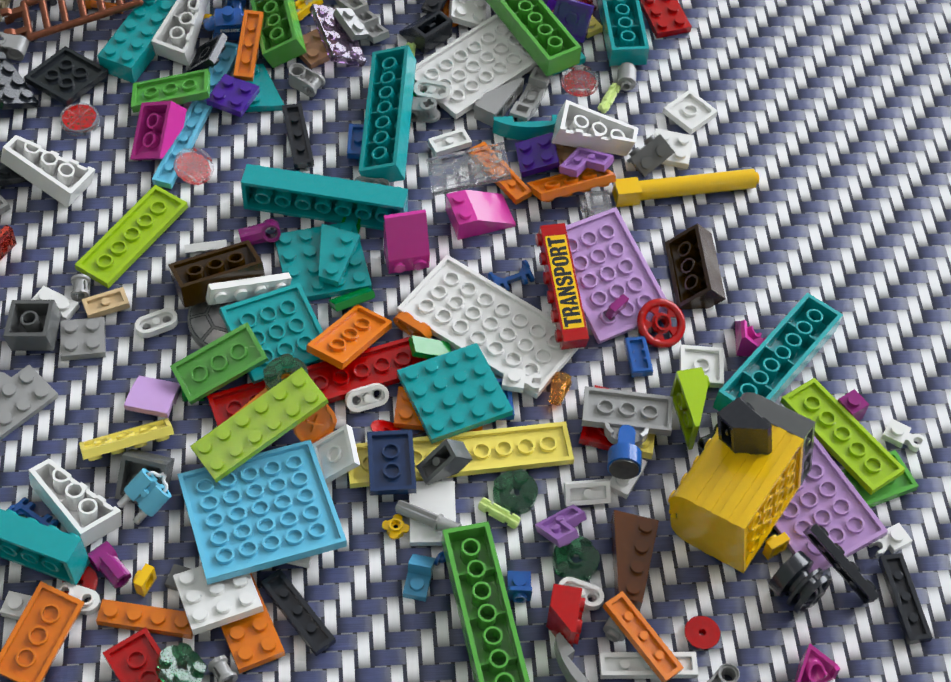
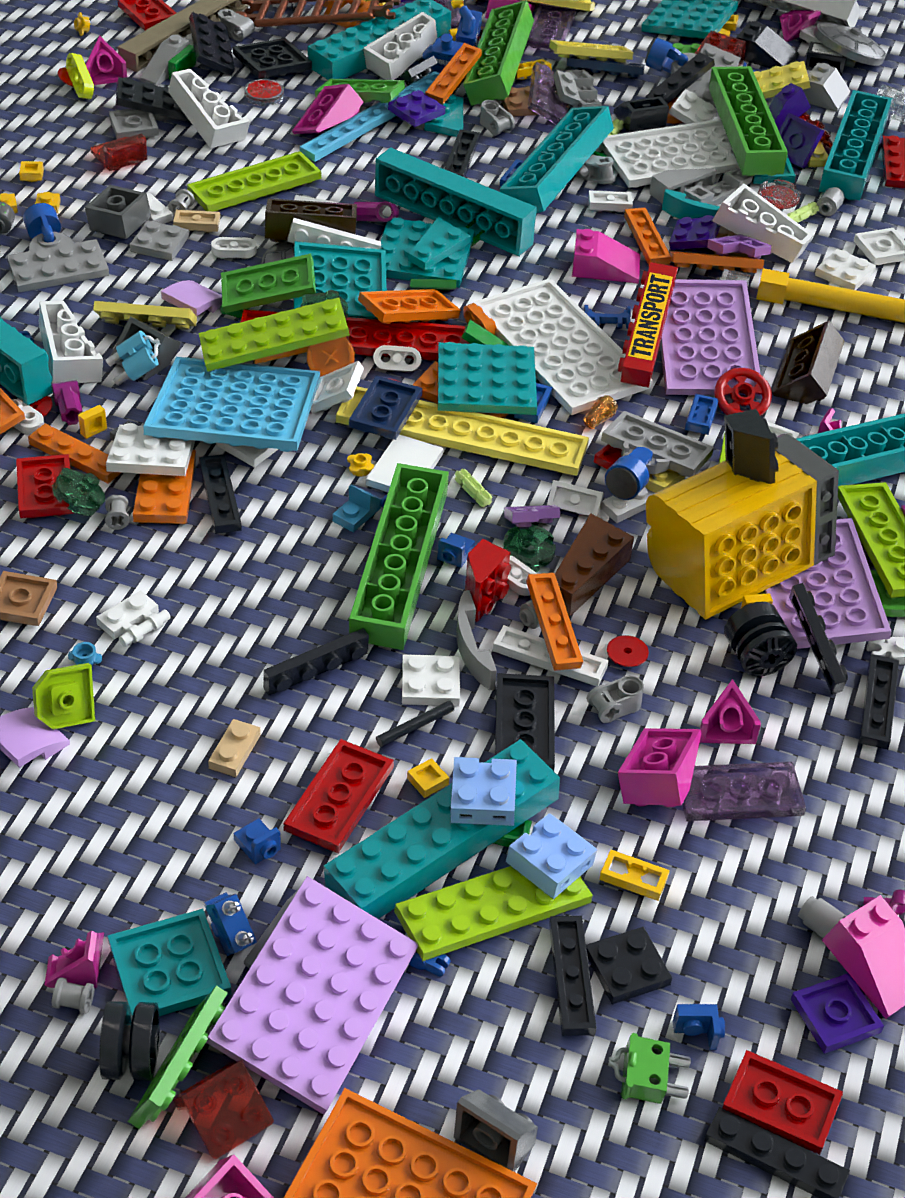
camera: 25 degrees right, 10 degrees down
clear tile [174,147,214,185] -> none
dark pink slope [384,209,430,274] -> none
light grey axle [395,500,462,532] -> none
white plate [414,79,452,103] -> none
dark grey slope [416,438,473,485] -> none
clear plate [426,142,512,196] -> none
clear green plate [492,469,538,515] -> none
white plate [502,367,541,393] -> none
magenta tile [605,294,629,320] -> none
dark grey bracket [627,134,675,178] -> none

